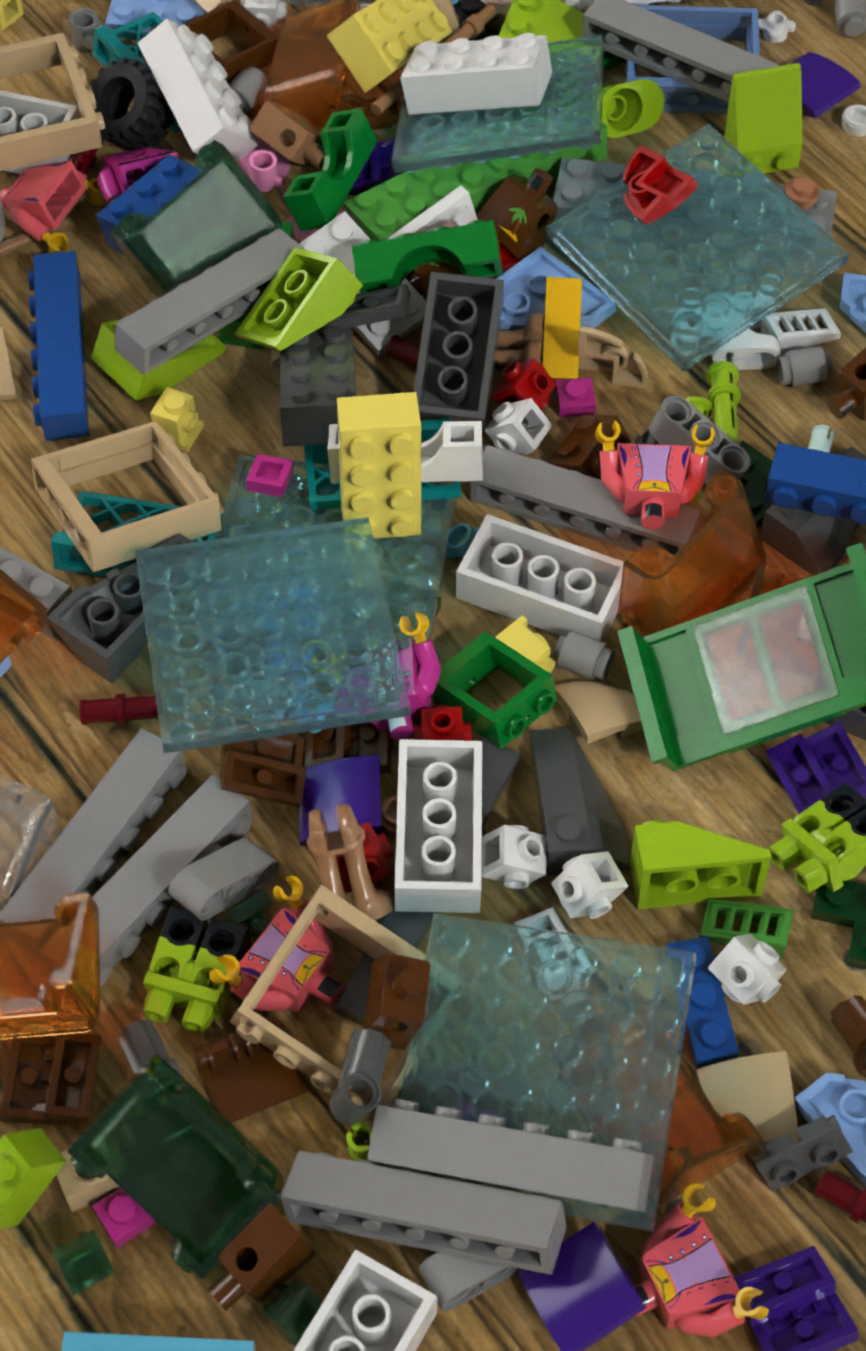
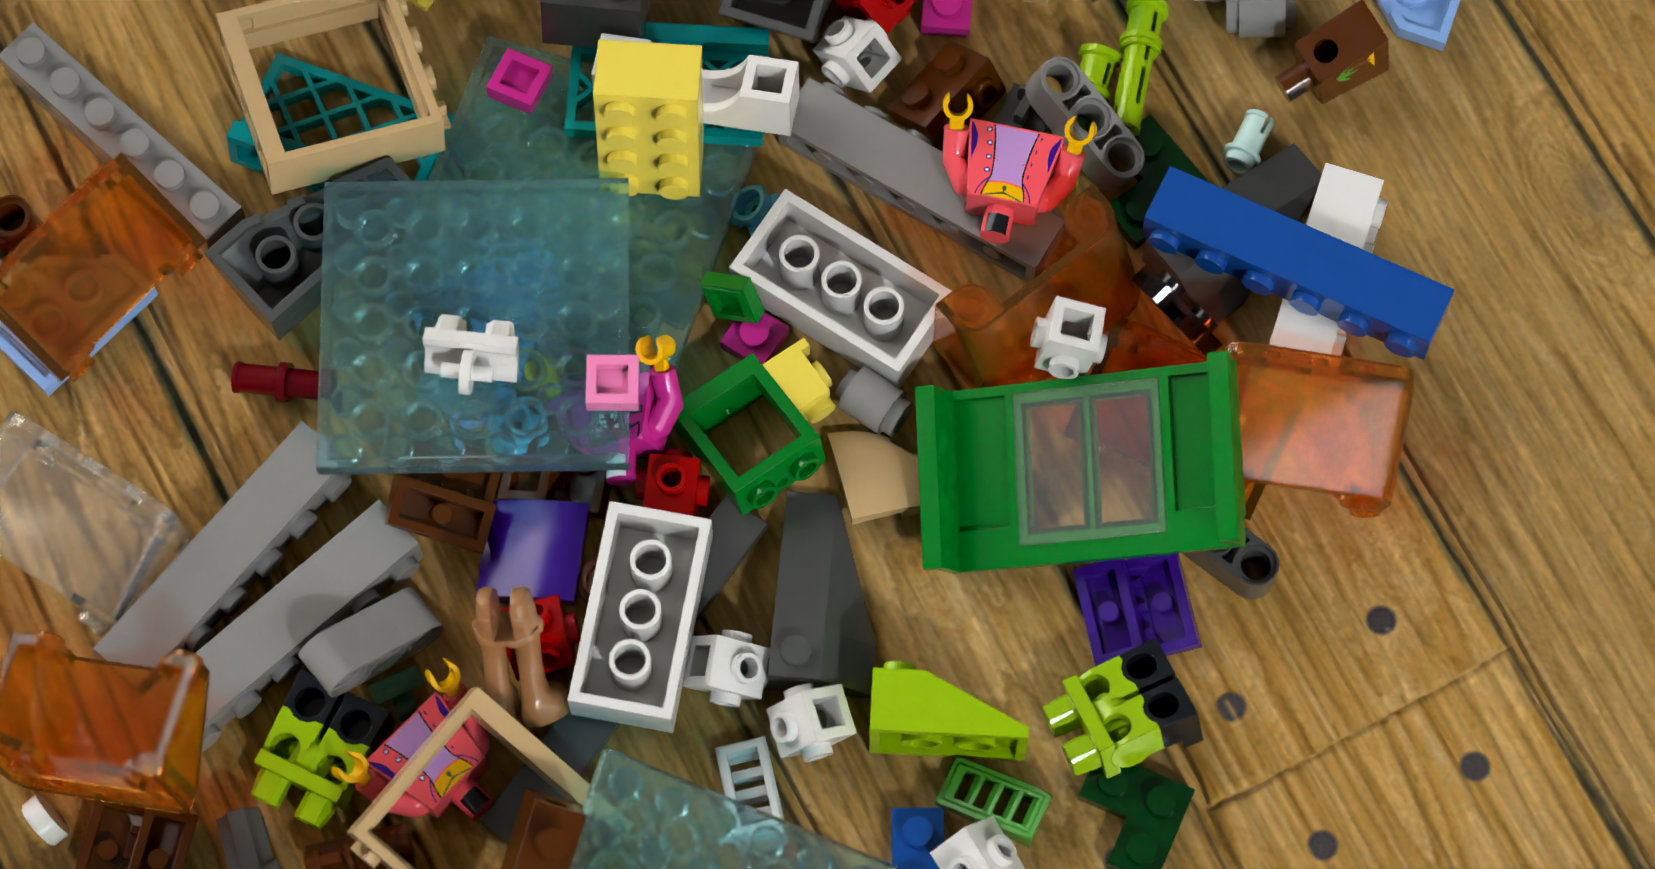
camera: 10 degrees right, 15 degrees up
none -> white hips [423,314,519,395]
none -> bright pink plate [586,355,639,411]
none -> green tile [699,271,765,324]
none -> dark pink plate [720,312,789,364]
none -> white brick [1030,296,1108,379]
none -> black wing [1131,265,1223,357]

